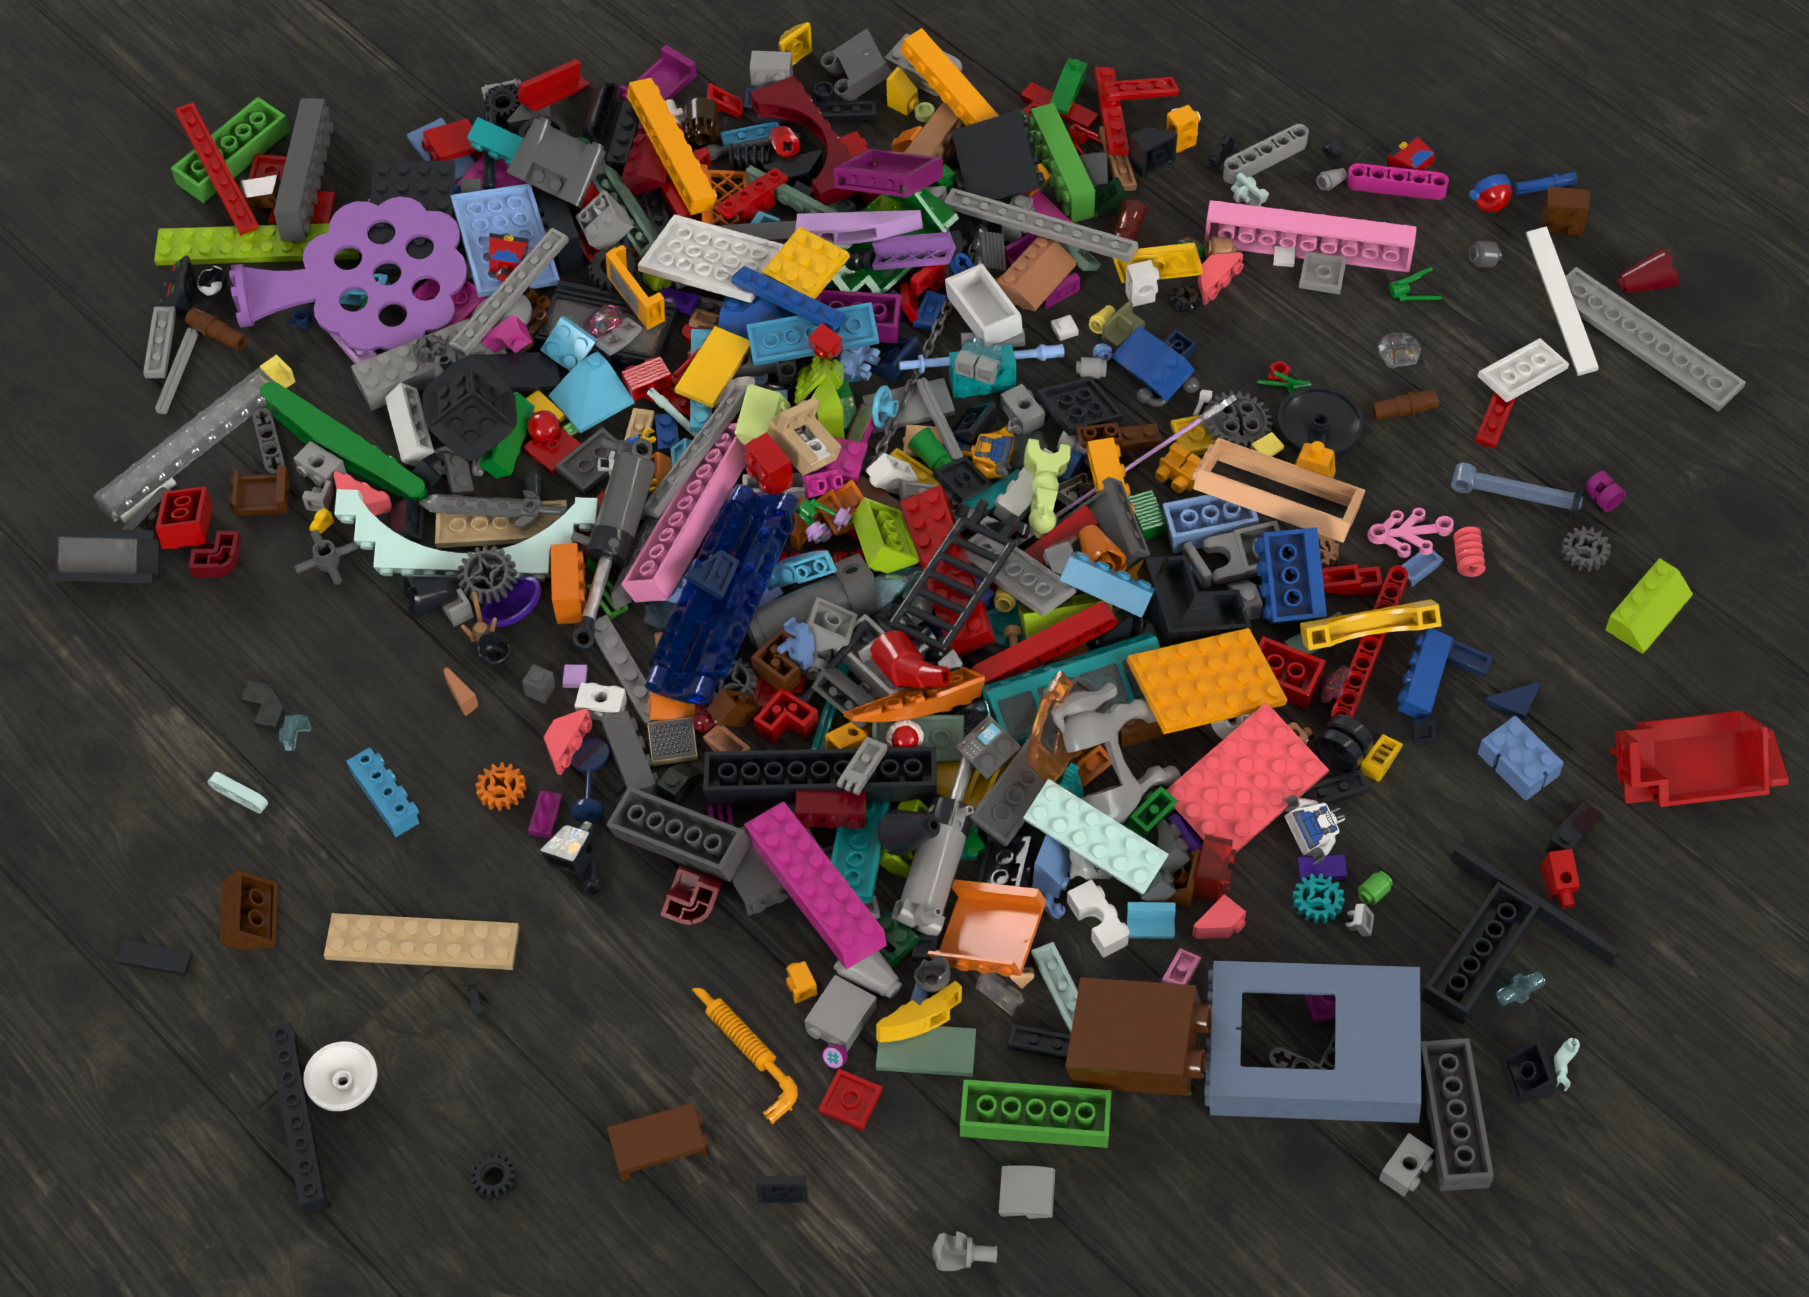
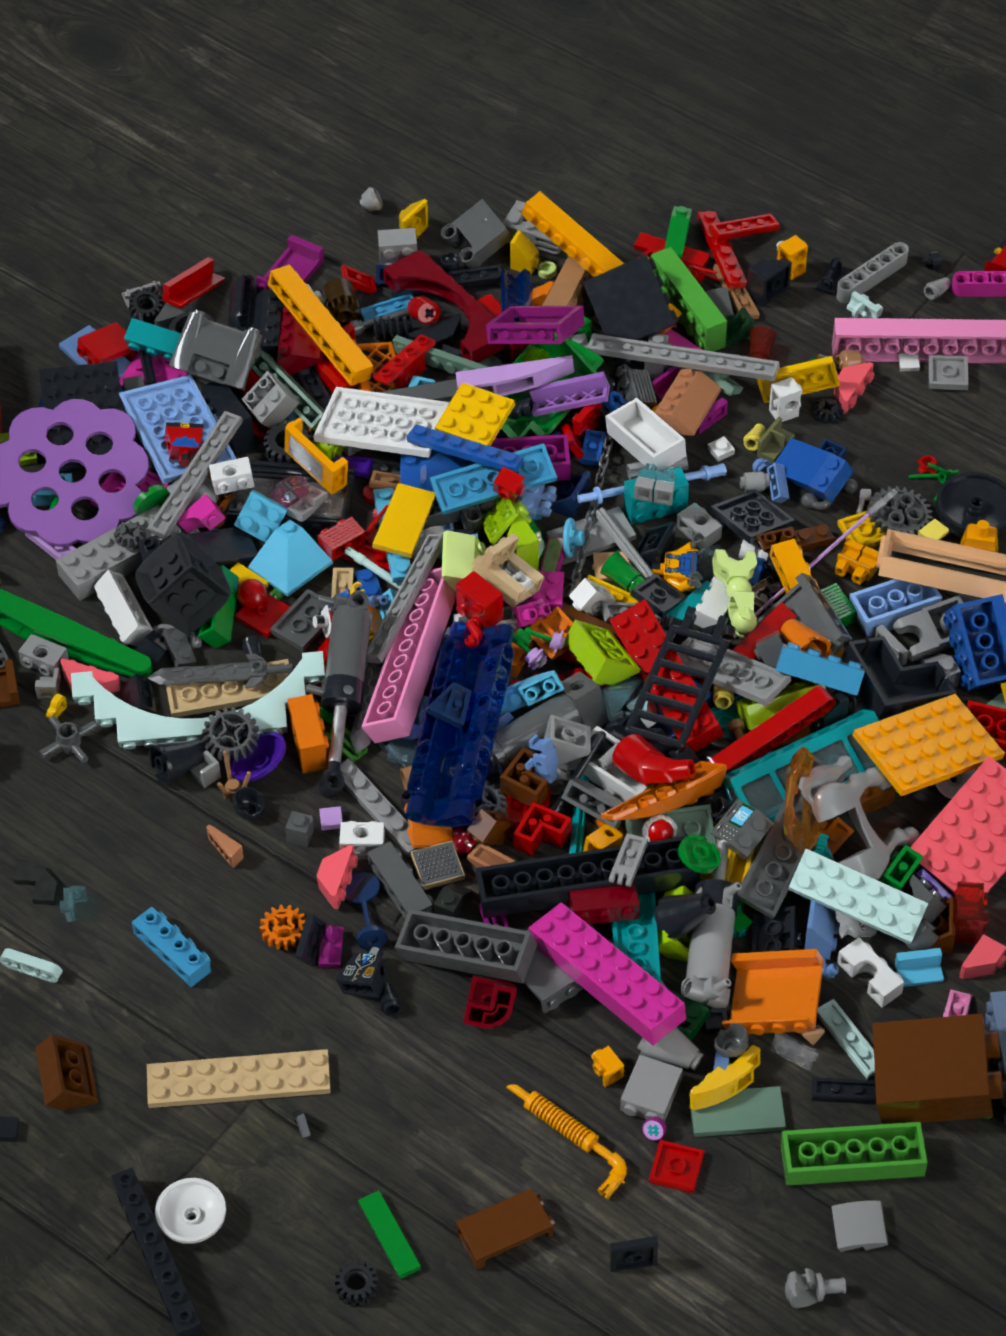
camera: 10 degrees left, 5 degrees down
none -> green tile [133,485,170,516]
none -> white brick [209,457,255,495]
none -> black plate [295,915,326,965]
none -> green tile [358,1191,421,1279]
none -> light grey cone [360,187,383,211]
none -> medium blue arm [368,595,388,608]
none -> red arm [465,620,483,648]
none -> clear blue fence [501,268,531,322]
none -> green tile [678,835,721,874]
none -> medium blue piece [767,463,790,503]

